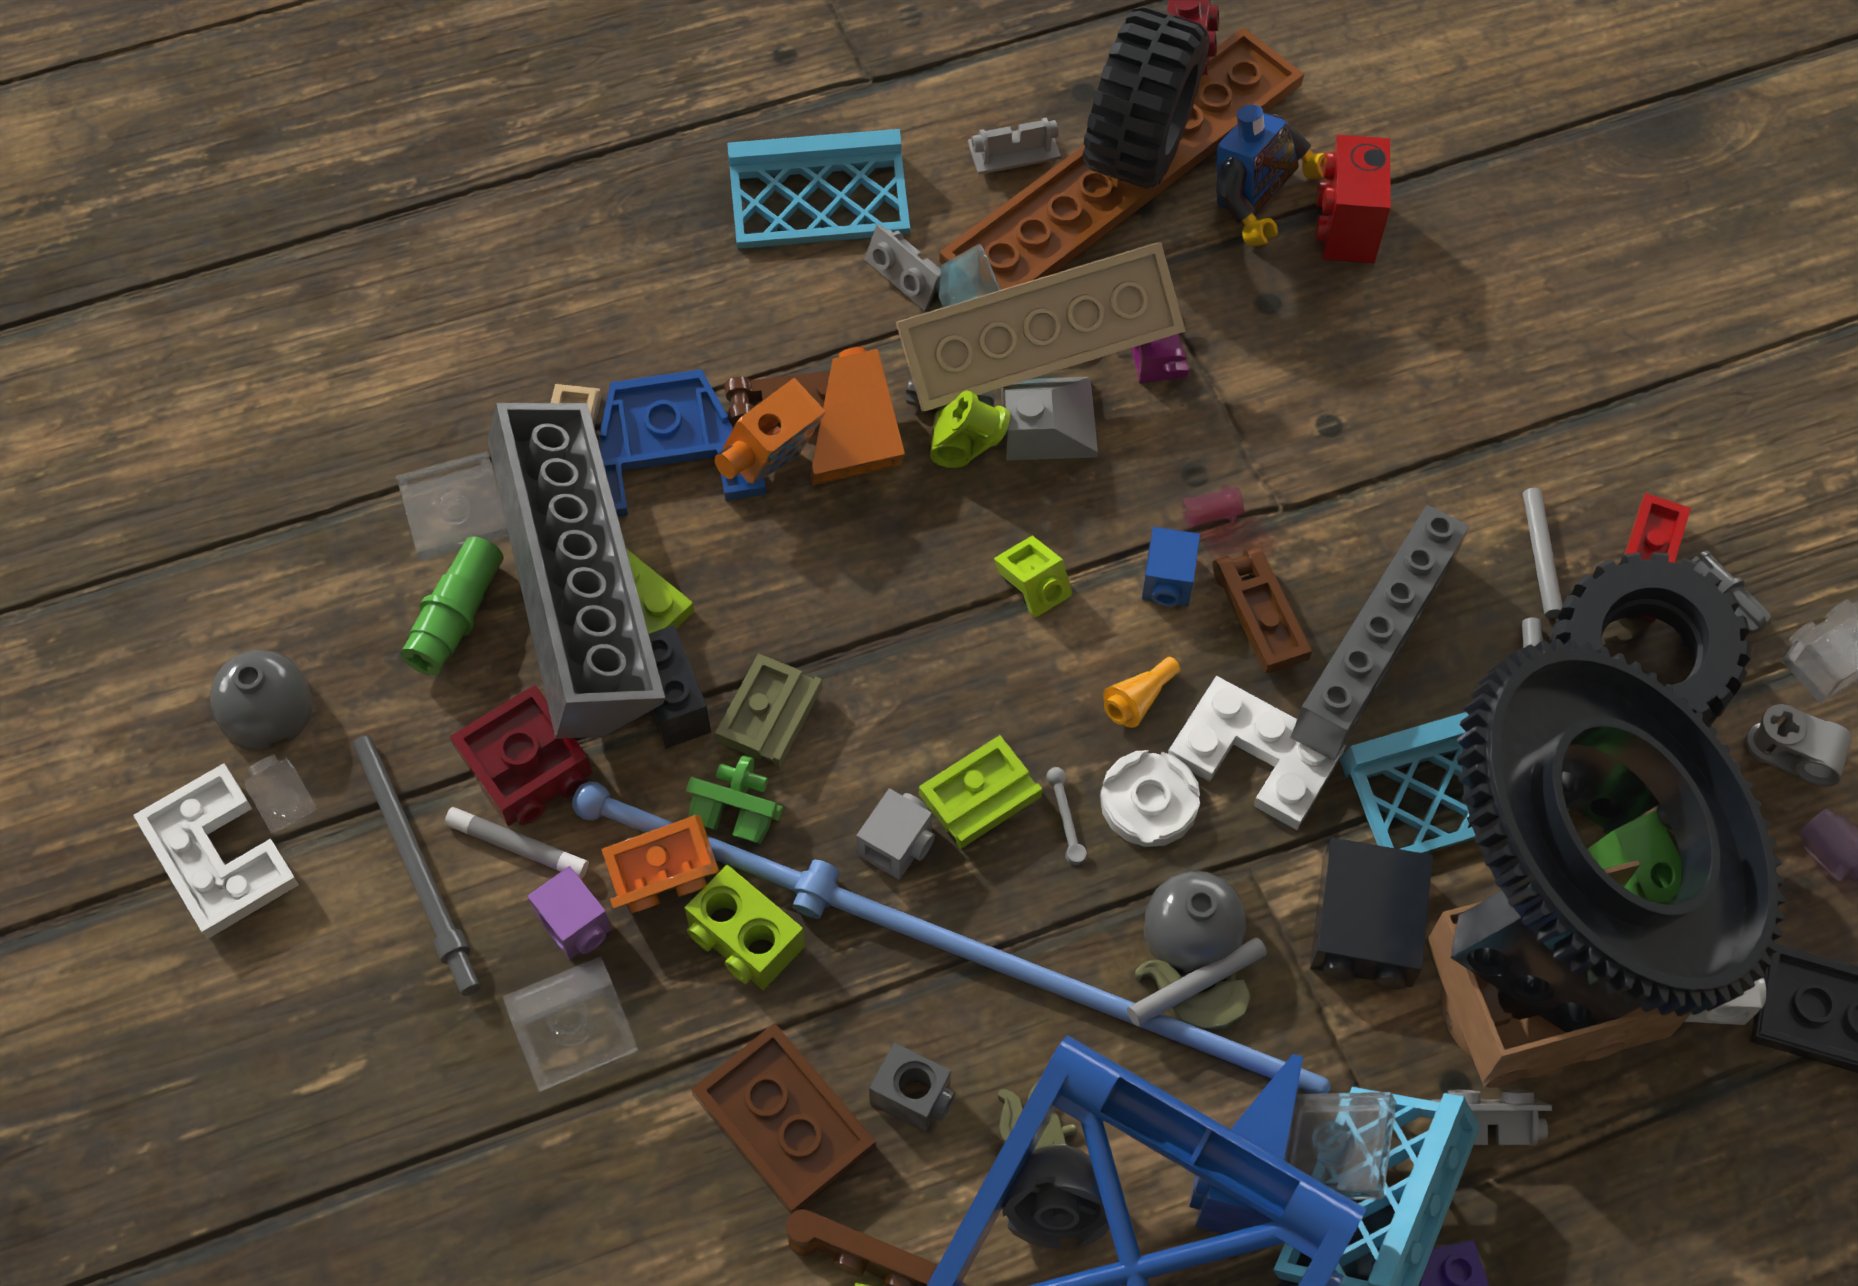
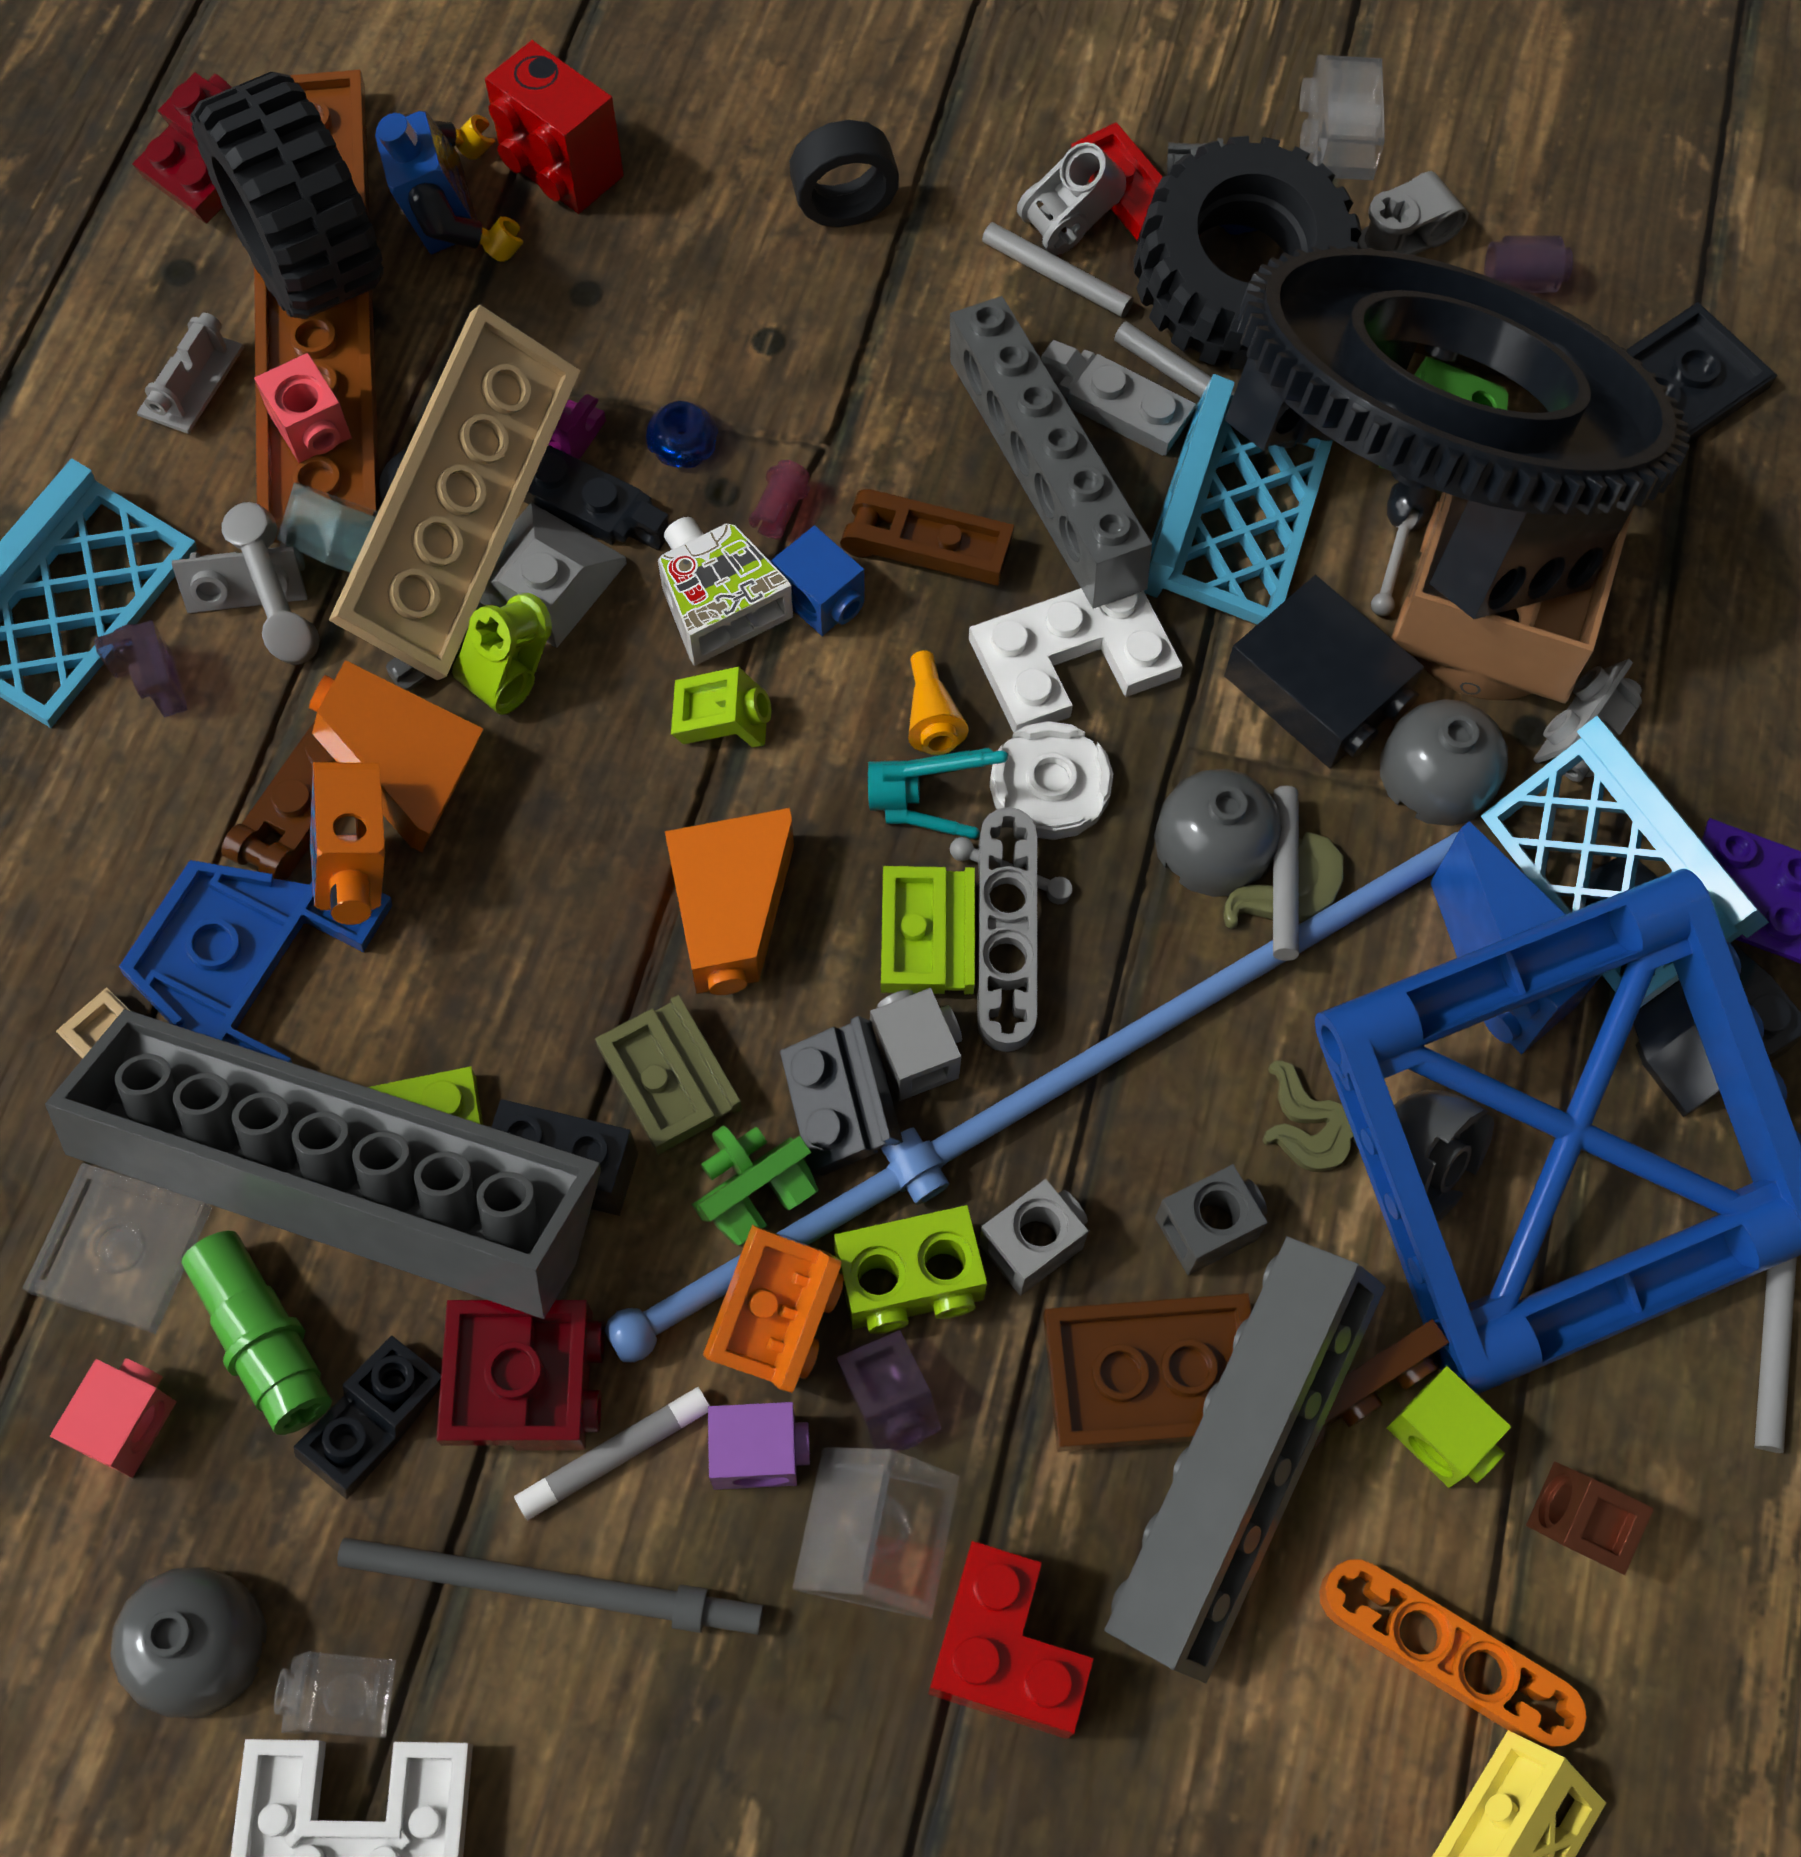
camera: 55 degrees left, 5 degrees up
clear plate [1284,1092,1396,1199] -> none
none -> coral brick [50,1358,176,1478]
none -> clear purple bracket [94,620,188,718]
none -> light grey bar [222,502,320,665]
none -> coral brick [254,353,352,463]
none -> black slope [293,1335,441,1500]
none -> black hinge [523,445,669,551]
none -> clear blue plate [646,400,718,468]
none -> torso [658,517,793,666]
none -> orange slope [665,808,794,995]
none -> plate [780,1016,903,1176]
none -> black tyre [789,120,899,227]
none -> clear purple bracket [837,1330,941,1457]
none -> teal plant [868,748,1009,839]
none -> red brick [928,1541,1094,1739]
none -> light grey beam [977,807,1037,1052]
none -> light grey brick [979,1179,1089,1296]
none -> light grey piece [1017,142,1126,255]
none -> light grey hinge [1041,340,1196,456]
none -> dark grey brick [1104,1236,1386,1683]
none -> dark grey cylinder [1380,699,1508,826]

